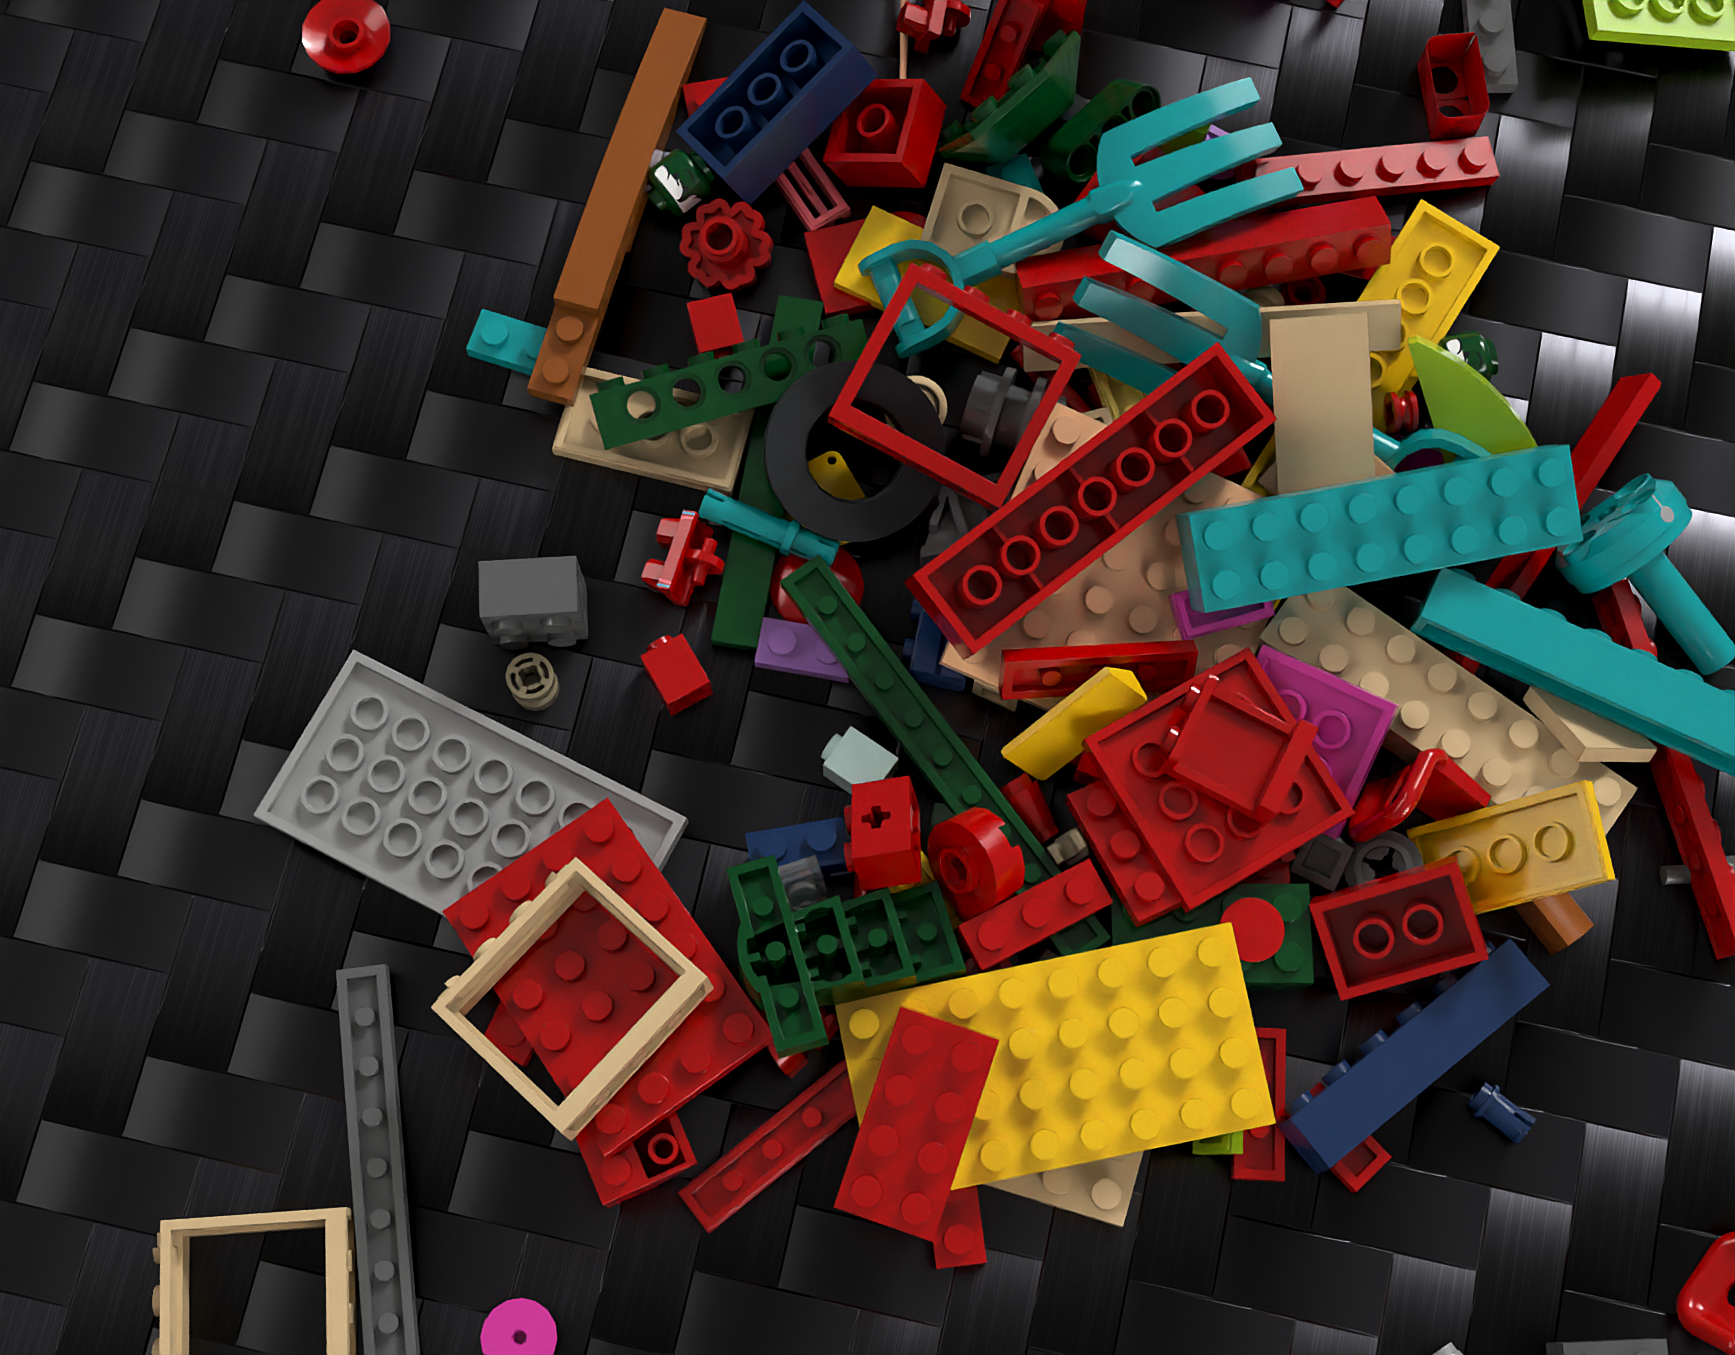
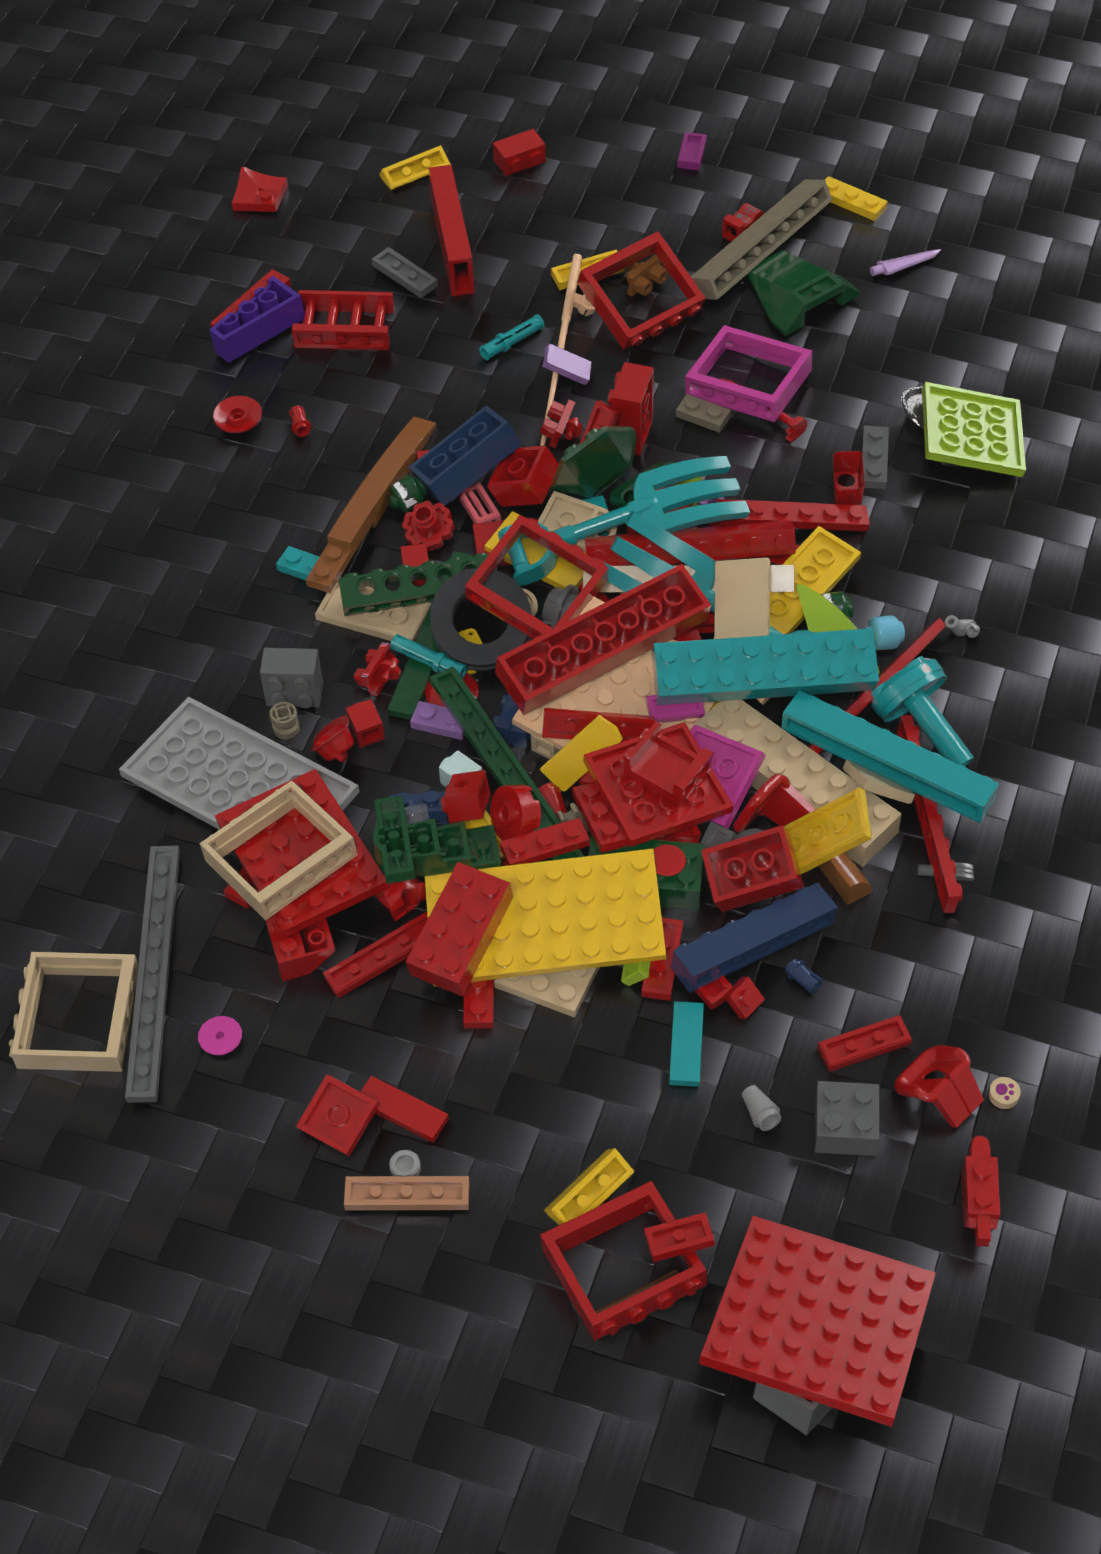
camera: 10 degrees right, 20 degrees down
red bush [1383,390,1419,434] -> none
none -> red pin [289,406,311,437]
none -> red piece [311,715,354,762]
none -> teal tile [669,1002,704,1087]
none -> red plate [724,977,765,1019]
none -> red tile [817,1015,912,1072]
none -> medium azure head [864,615,905,651]
none -> light grey arm [945,615,980,638]

